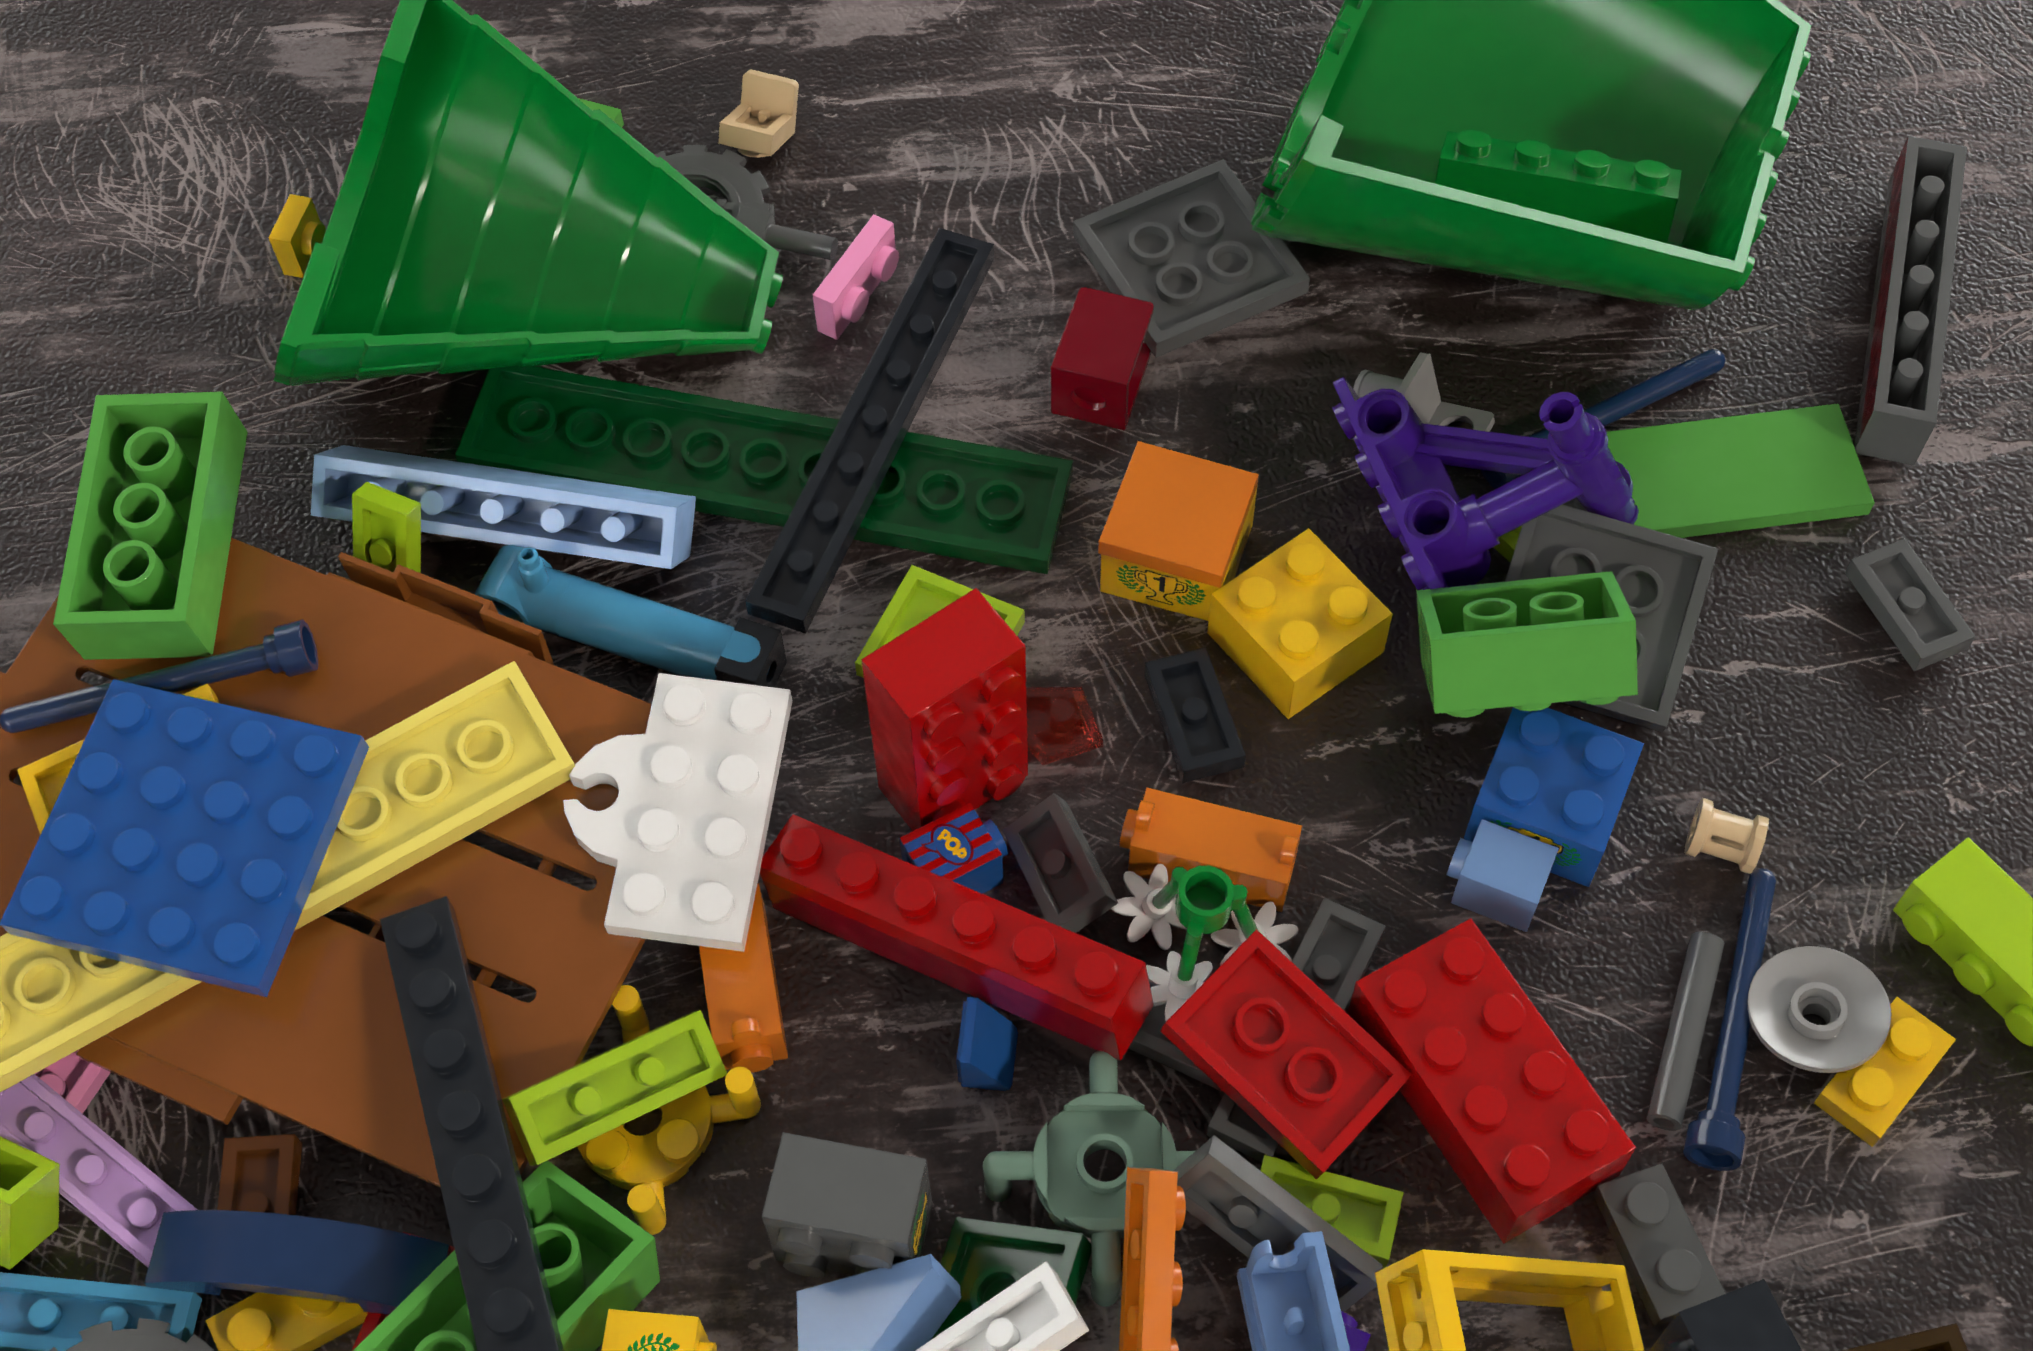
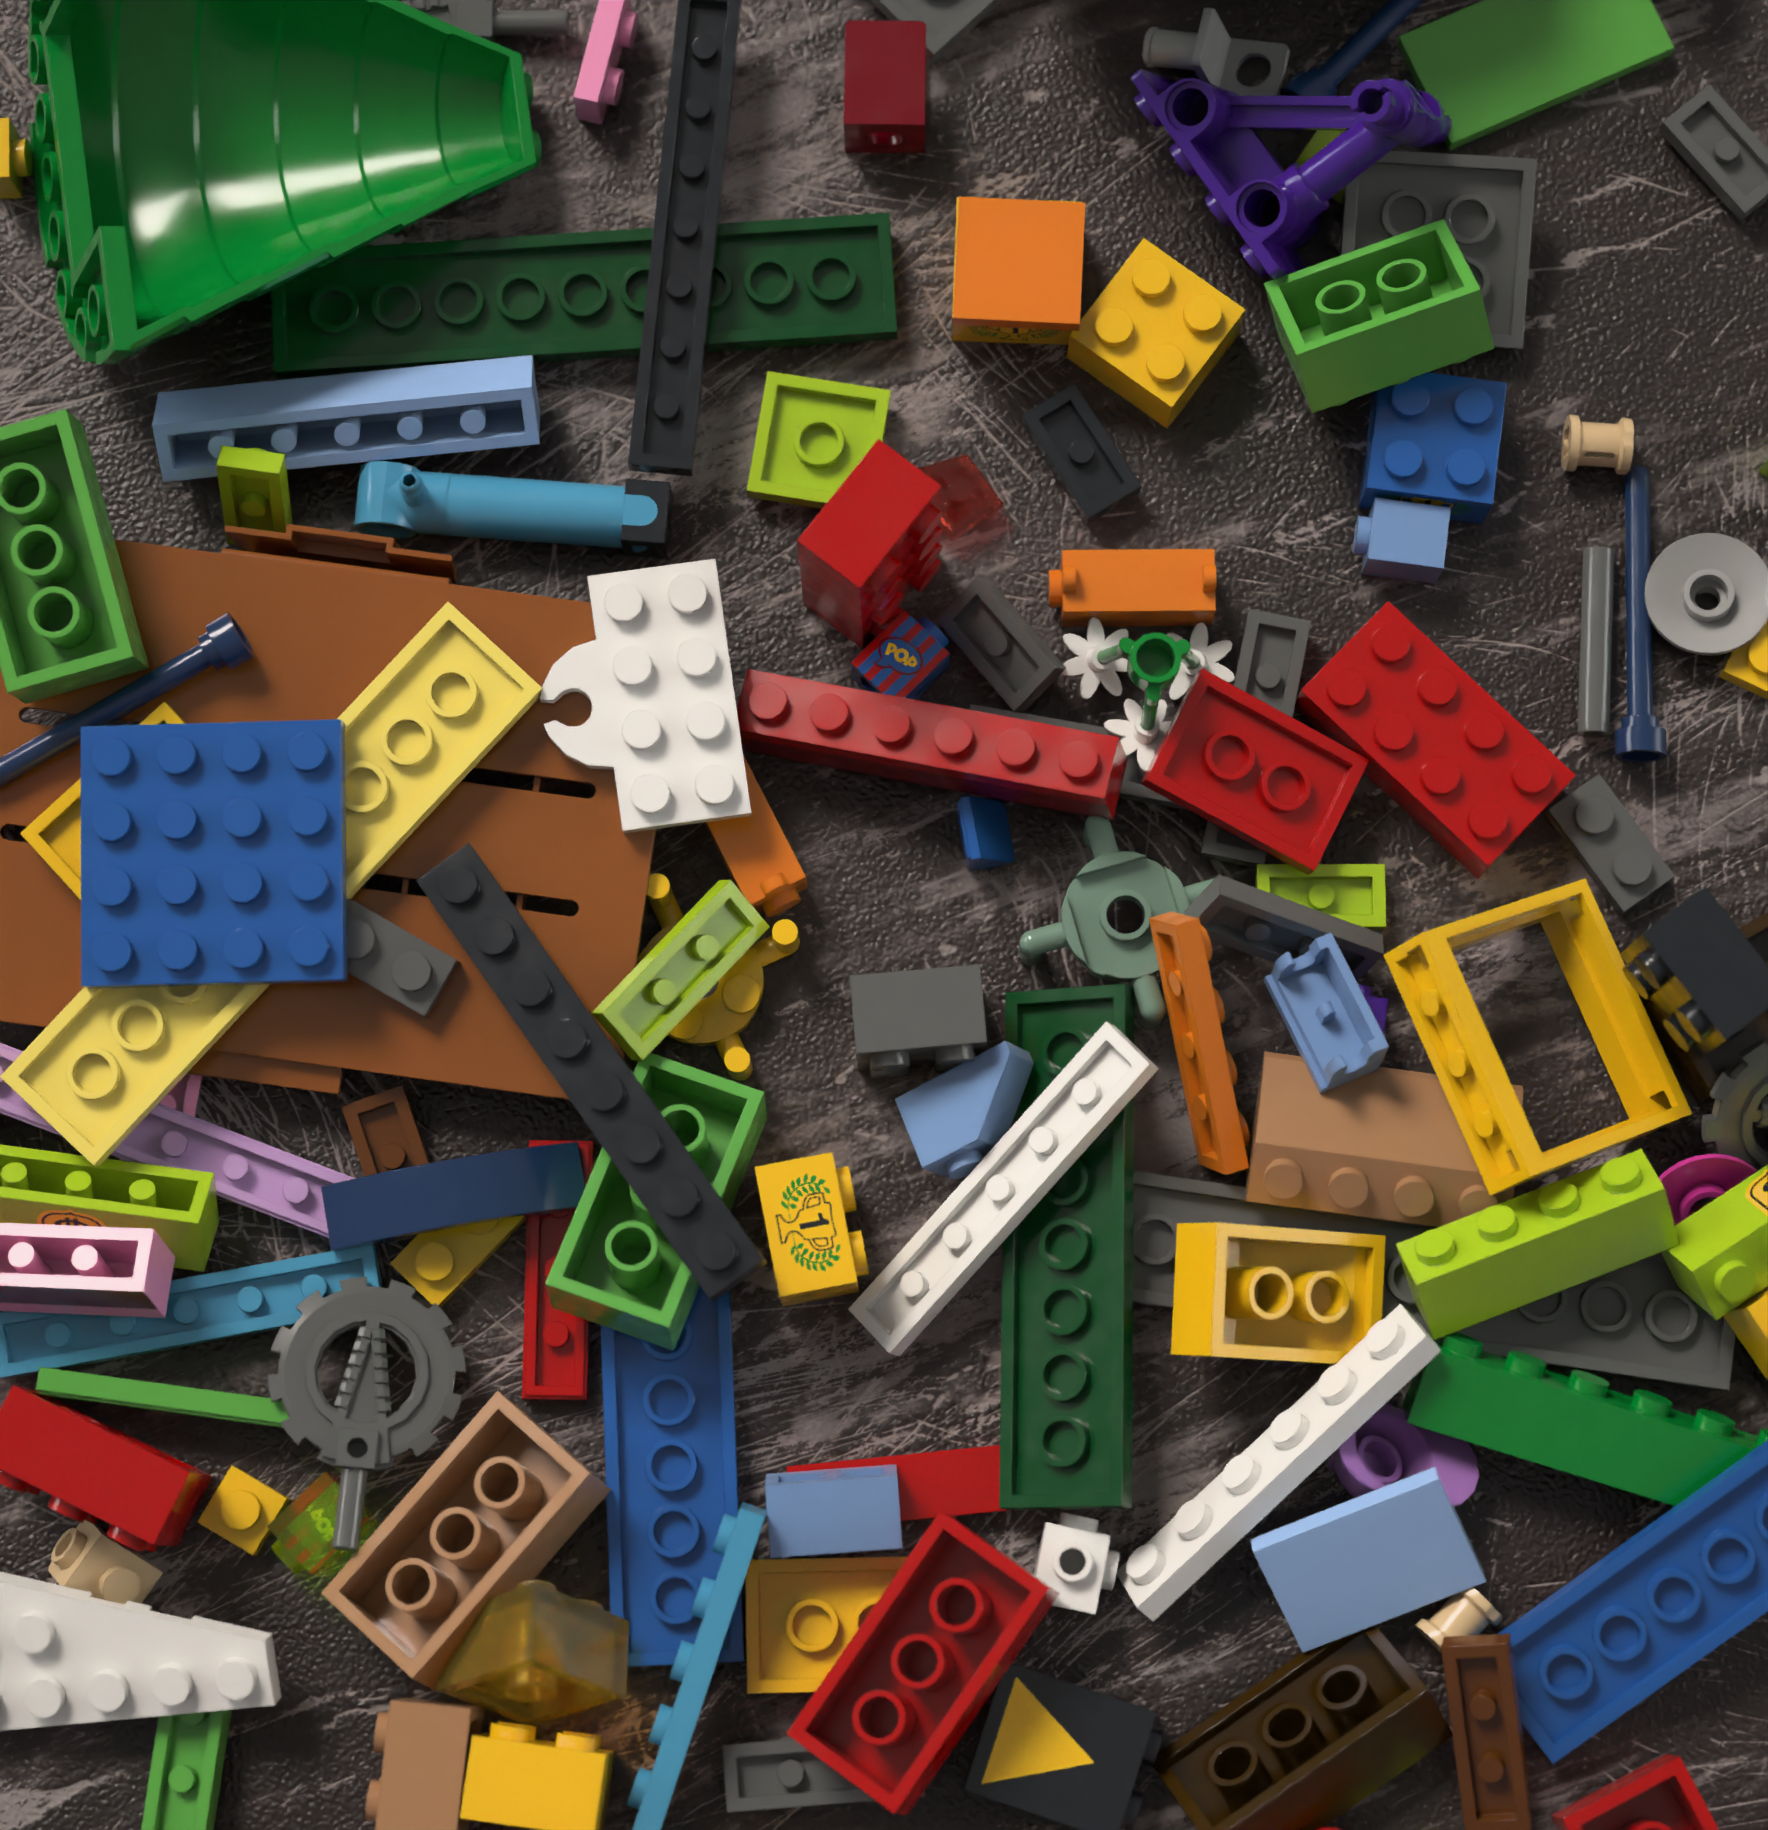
camera: 15 degrees left, 20 degrees up
none -> dark grey plate [347,898,460,1018]

